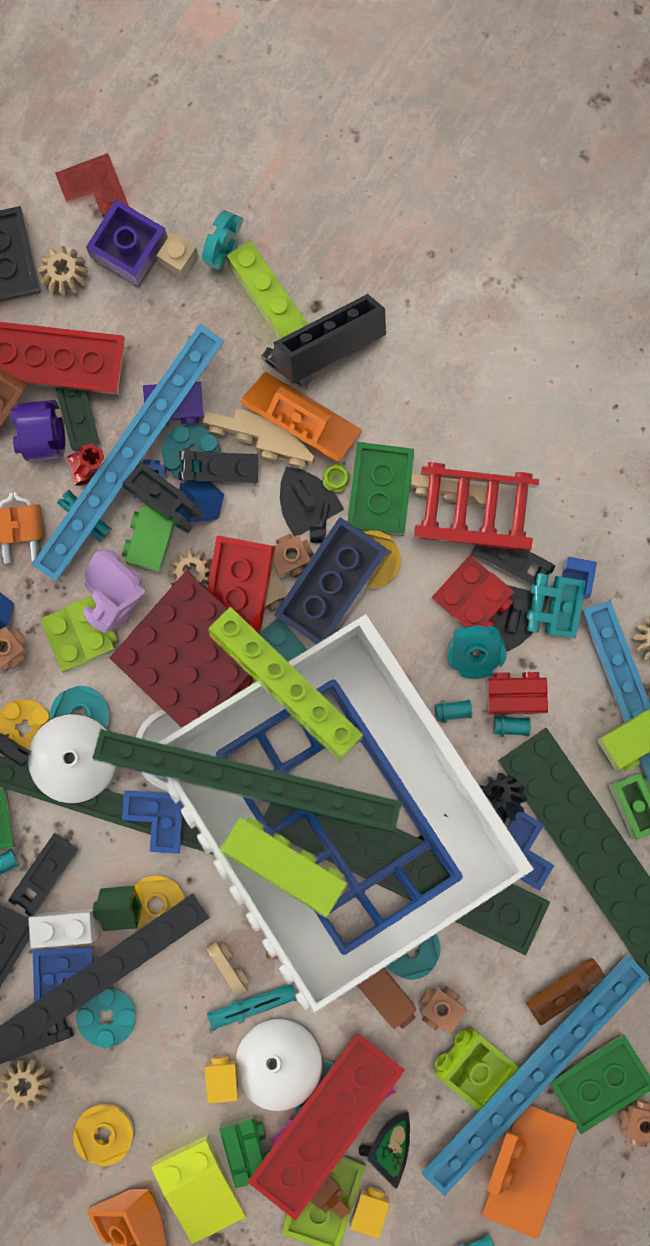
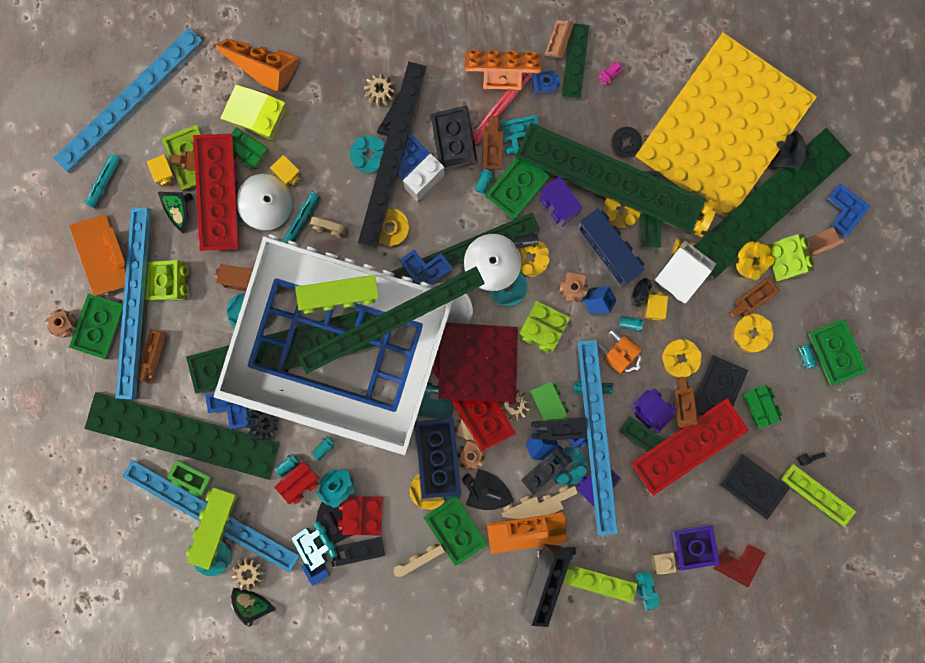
camera: 145 degrees right, 0 degrees up
black plate [8,833,80,917] -> none
tan gear [38,246,88,296] -> none
red piece [66,444,104,486] -> none
yellow plate [73,1103,134,1166] -> none
lavender piece [83,550,145,633] -> none
dark green brick [93,886,143,931] -> none
lime brick [209,607,363,762] -> none
lime plate [322,464,351,492] -> none
red fence [413,462,539,551] -> none
nougat brick [419,986,468,1035] -> none

